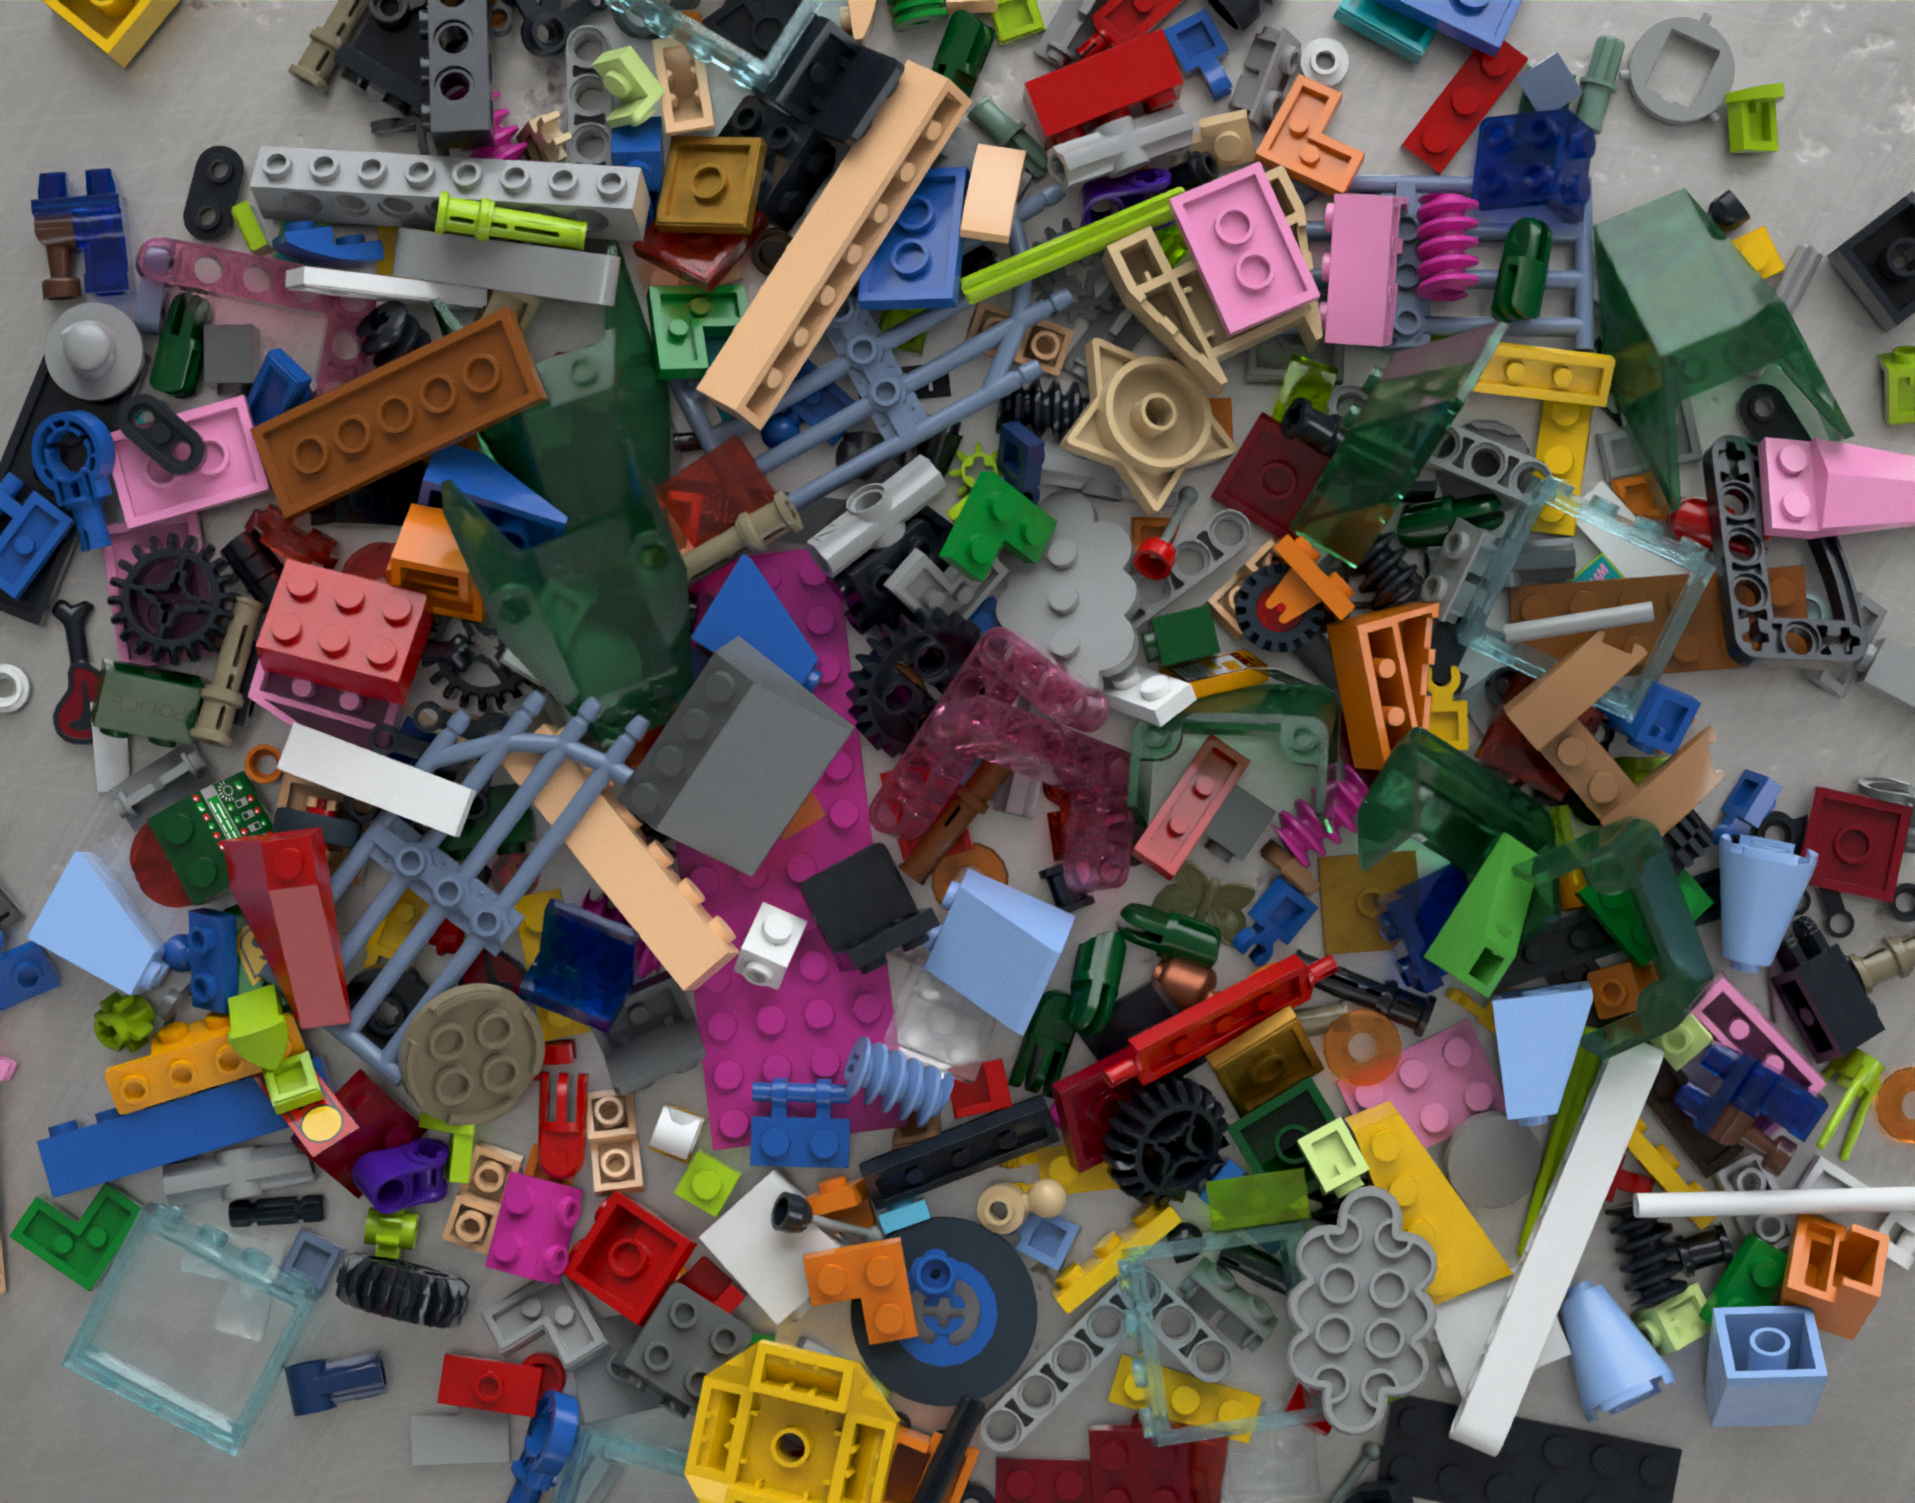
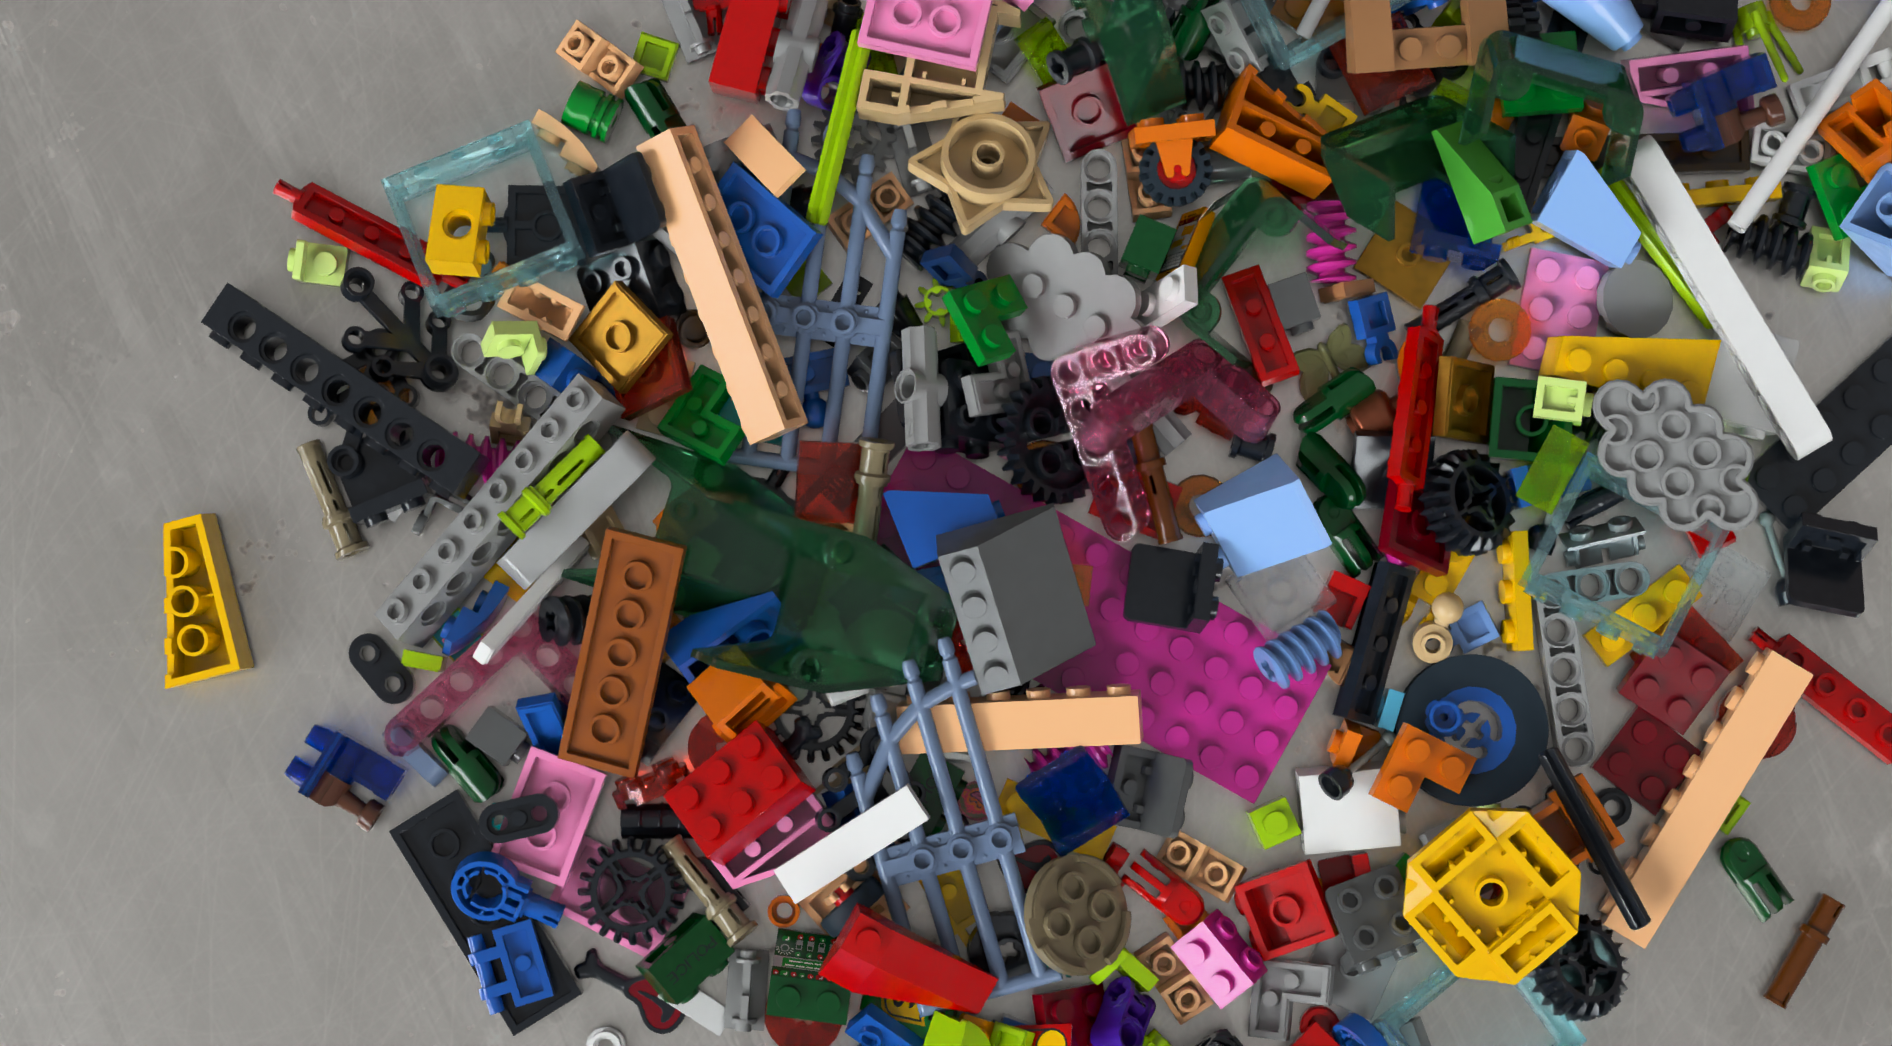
camera: 50 degrees left, 0 degrees up
light grey plate [45,303,145,401] -> none
red plate [429,918,466,956] -> none
white leg [648,1102,707,1164] -> none
white bracket [734,902,808,989] -> none
blue plate [750,1077,851,1168] -> none
sand green axle [967,94,1048,180] -> none
red hinge [1133,486,1198,580] -> none
light blue cone [1559,1280,1677,1423] -> none
yellowish green bracket [1644,1004,1713,1071] -> none

